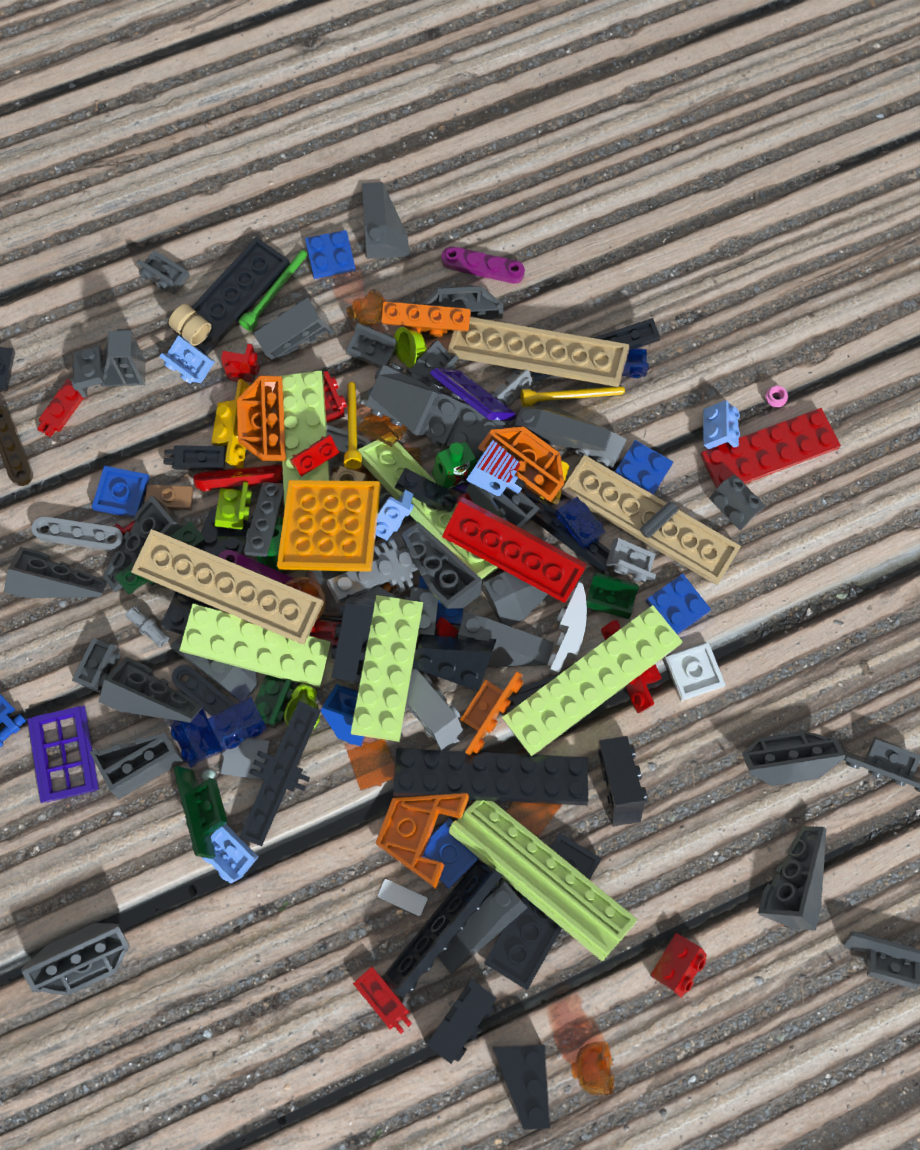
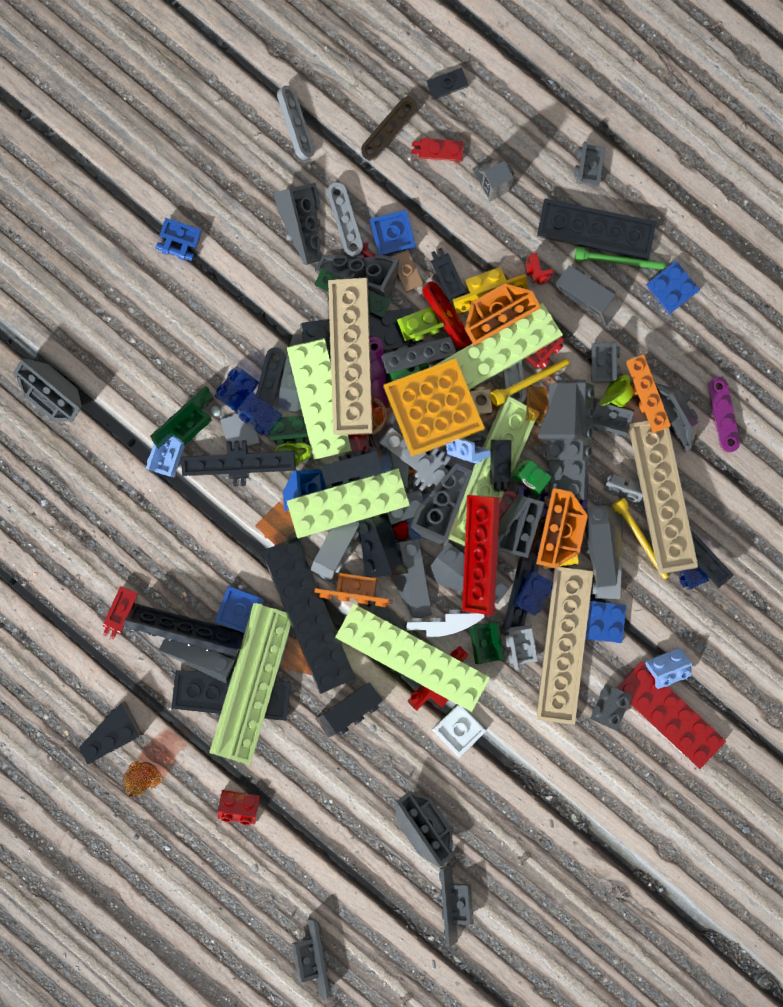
camera: 75 degrees right, 15 degrees up
dark purple piece [28,706,100,803] -> none
dark grey bracket [72,346,103,398] -> none
dark grey bracket [72,638,120,693] -> none
dark grey wedge [90,733,183,799] -> none
dark grey wedge [99,657,202,723] -> none
light grey pin [125,606,170,648] -> none
light blue bracket [159,336,215,383] -> none
tan wheel [169,304,211,346] -> none
red hinge [290,435,339,477] -> none
clear orange hair [346,289,386,326] -> none
dark grey wedge [362,182,409,259] -> none
orange wing [375,793,469,889] -> none
white sticker [378,879,428,916] -> none
black wedge [426,979,497,1064] -> none
dark purple piece [430,368,517,421] -> none
light blue torso [466,440,526,496] -> none
dark grey axle [640,502,679,538] -> none
blue plate [646,574,712,635] -> none
dark grey wedge [758,826,826,931] -> none
bright pink plate [765,386,788,407] -> none

